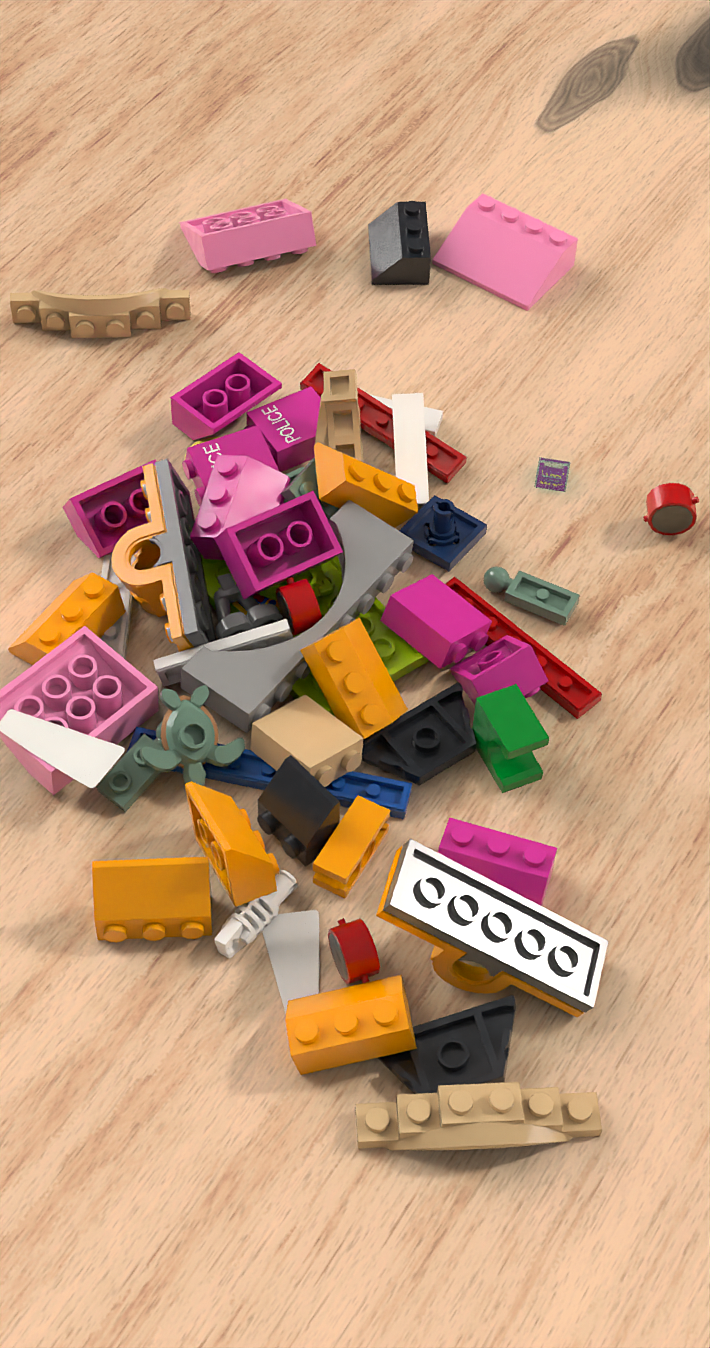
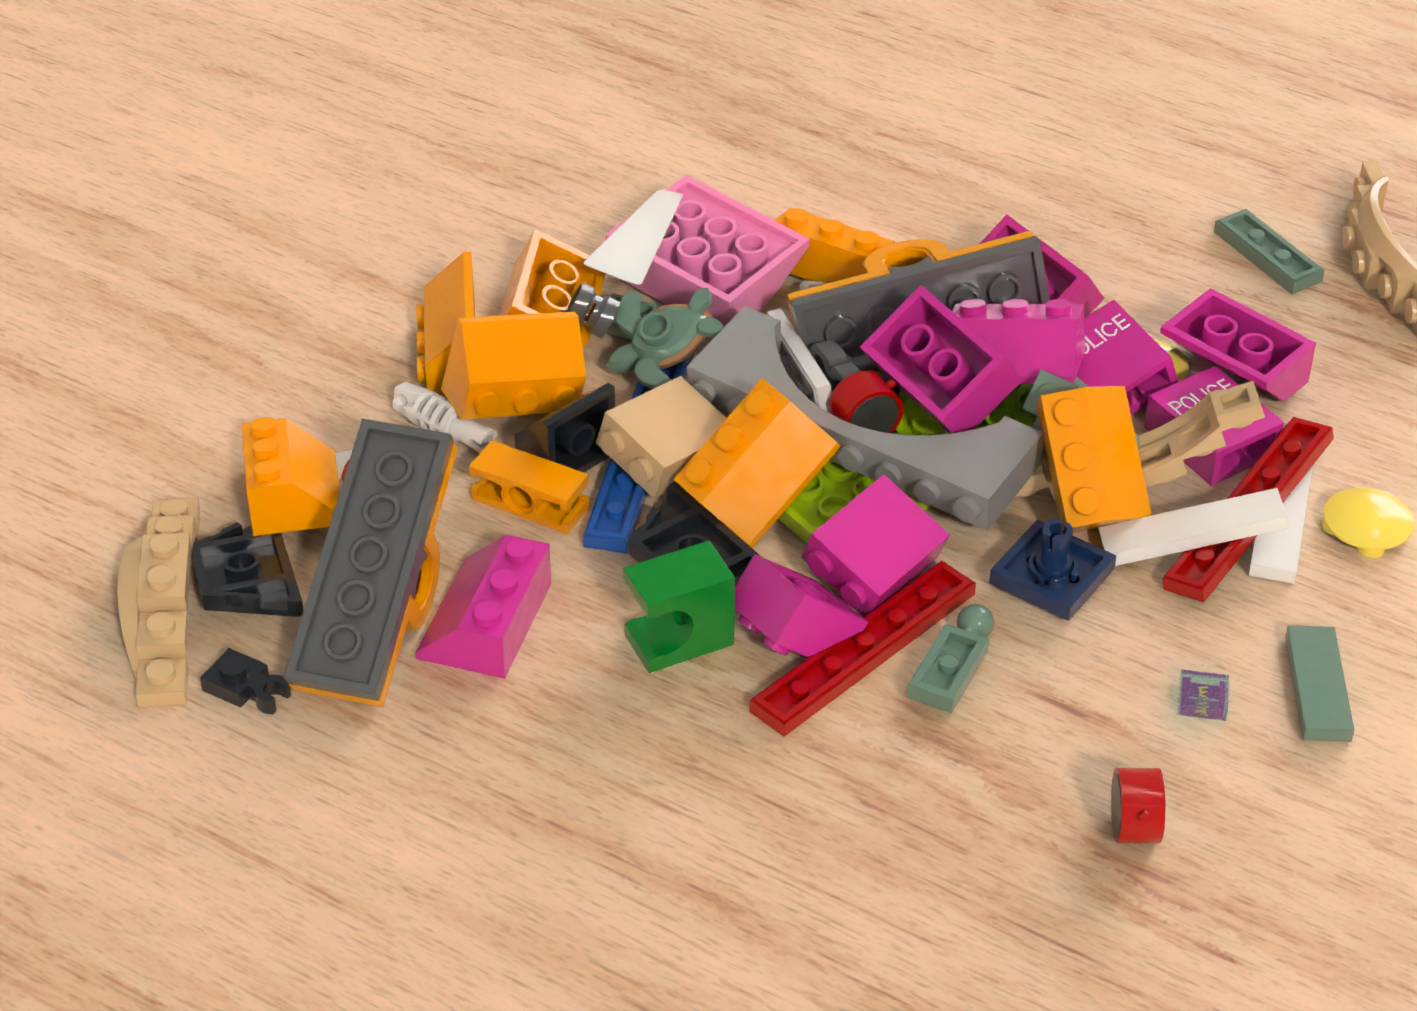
camera: 90 degrees right, 10 degrees down
none -> black plate [200,648,291,714]
none -> light orange slope [499,229,606,347]
none -> dark grey wheel [566,282,620,338]
none -> sand green tile [1214,209,1325,294]
none -> sand green tile [1285,626,1354,742]
none -> light yellow dish [1322,487,1414,558]

